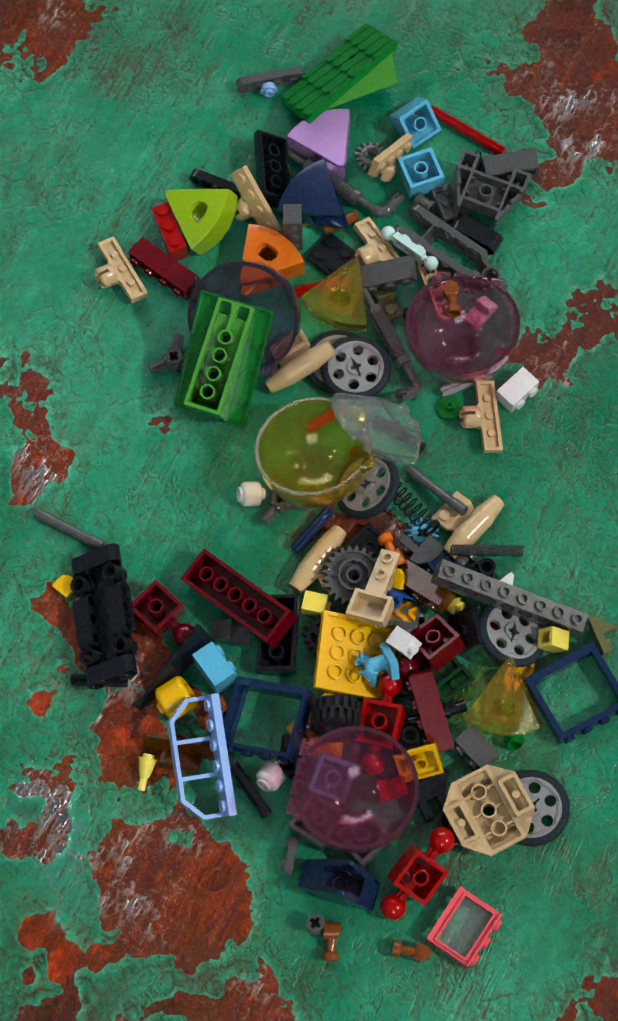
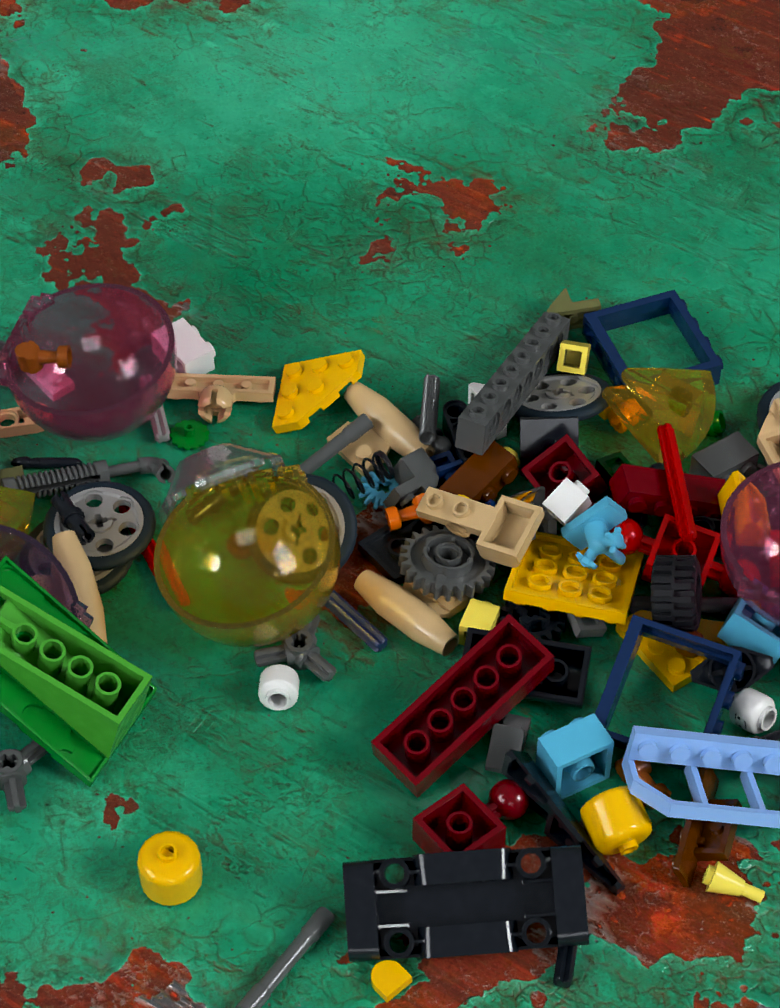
camera: 85 degrees left, 20 degrees down
none -> black pin [51,491,95,545]
none -> yellow head [137,831,203,906]
none -> yellow plate [272,350,365,434]
none -> red axle [657,423,697,543]

